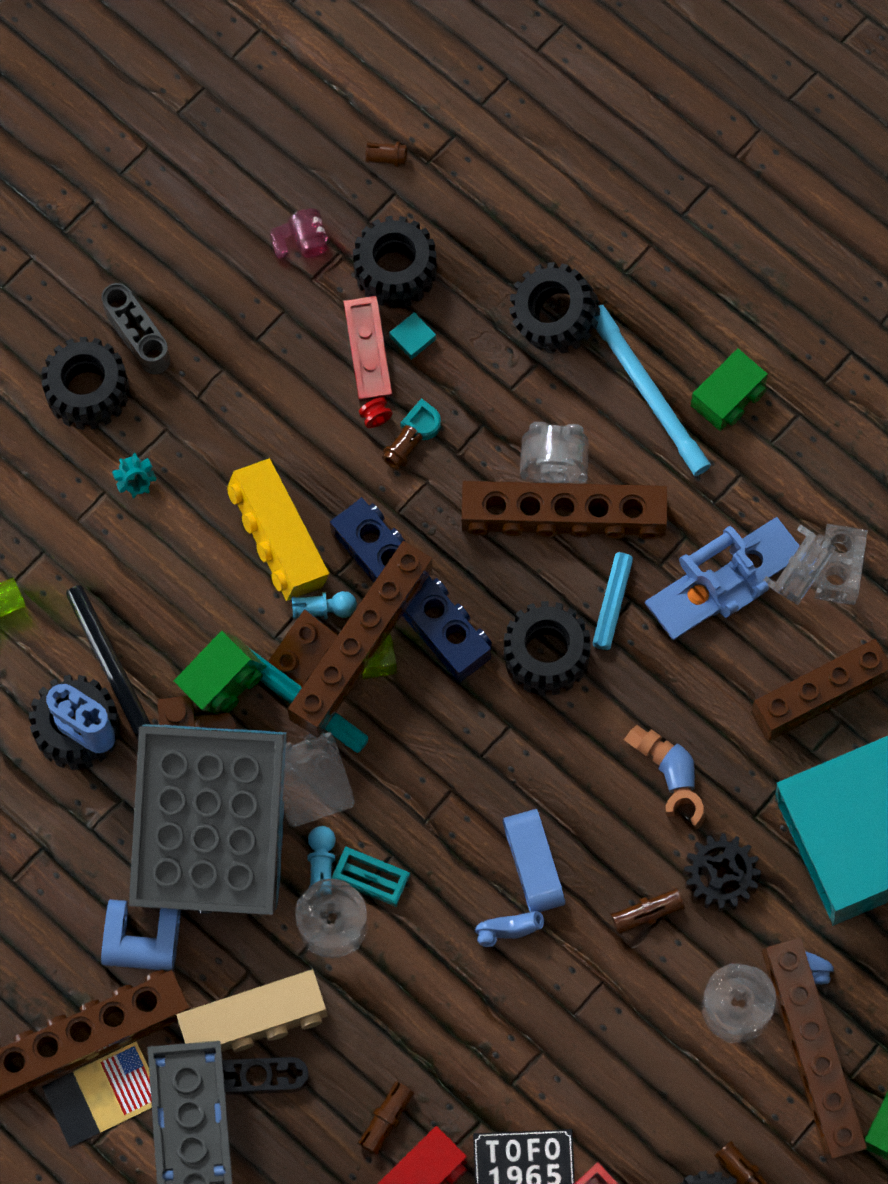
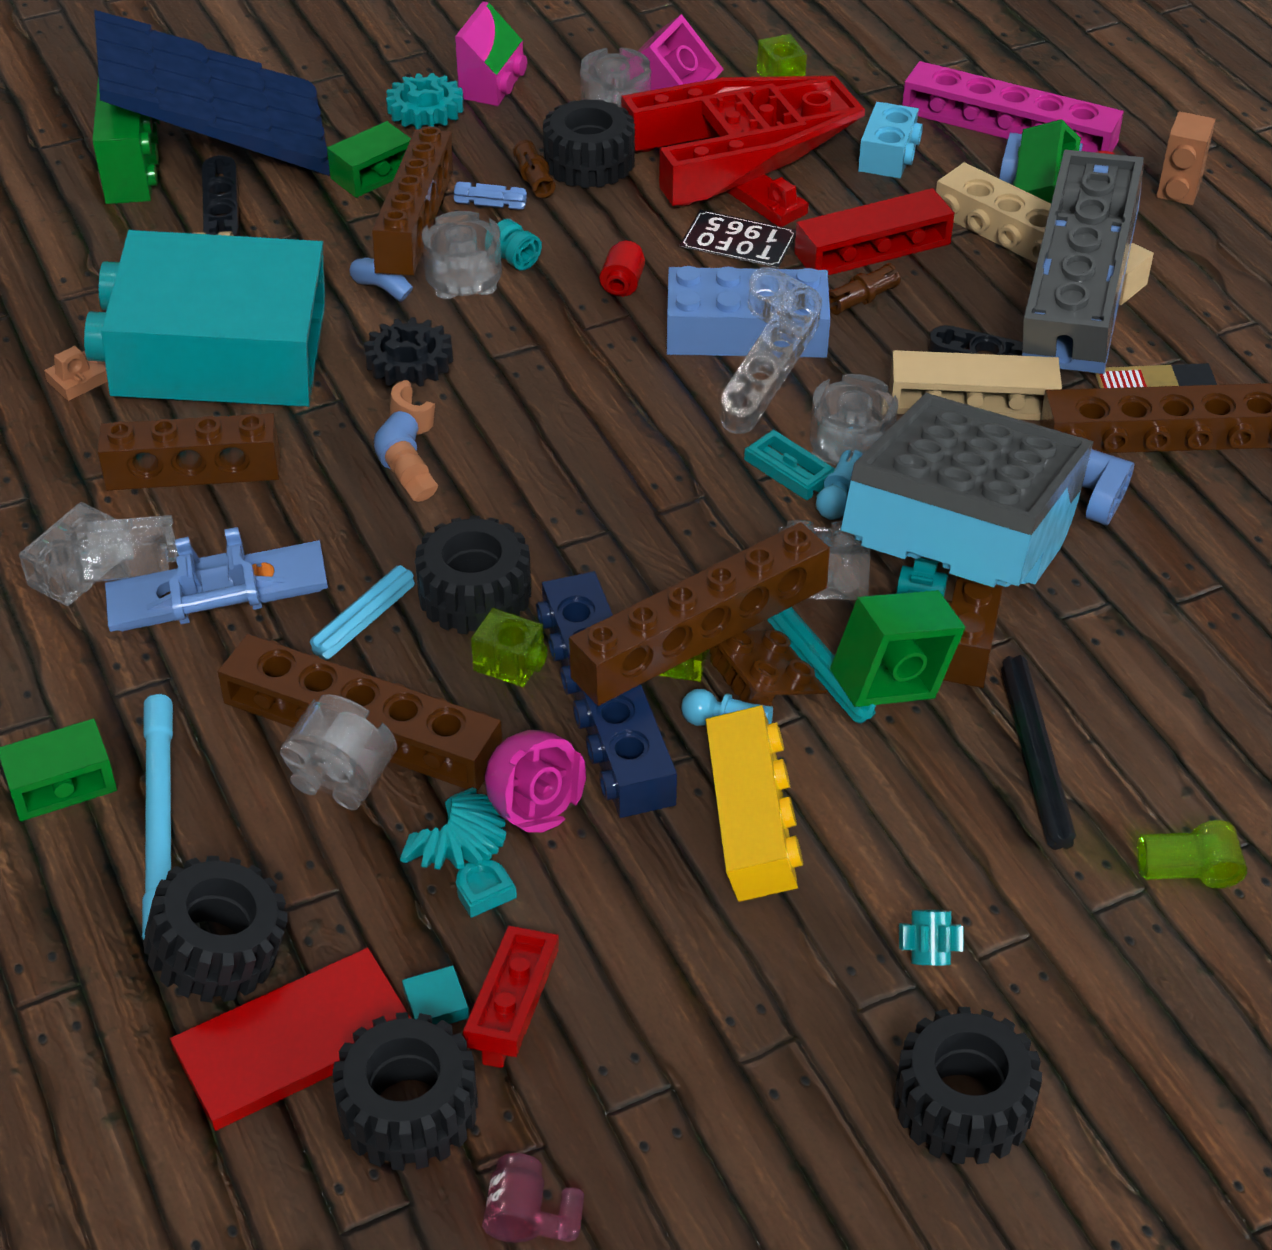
camera: 160 degrees left, 25 degrees down
black tyre [29,675,120,770] -> none
medium blue connector [46,684,115,753] -> none
dark grey beam [101,283,170,374] -> none
red bush [359,397,393,428] -> none
reddish brown pin [382,425,422,469] -> none
medium blue arm [475,911,544,947] -> none
medium blue beam [502,809,565,912] -> none
reddish brown pin [611,888,685,935] -> none
none -> red tile [170,947,411,1131]
none -> teal hair [400,788,506,869]
none -> medium blue axle [454,181,527,210]
none -> clear neon green brick [471,608,548,688]
none -> dark pink cylinder [485,730,586,833]
none -> teal wheel [488,219,542,270]
none -> red brick [599,240,645,297]
none -> medium blue brick [667,266,830,358]
none -> clear beam [720,267,822,434]

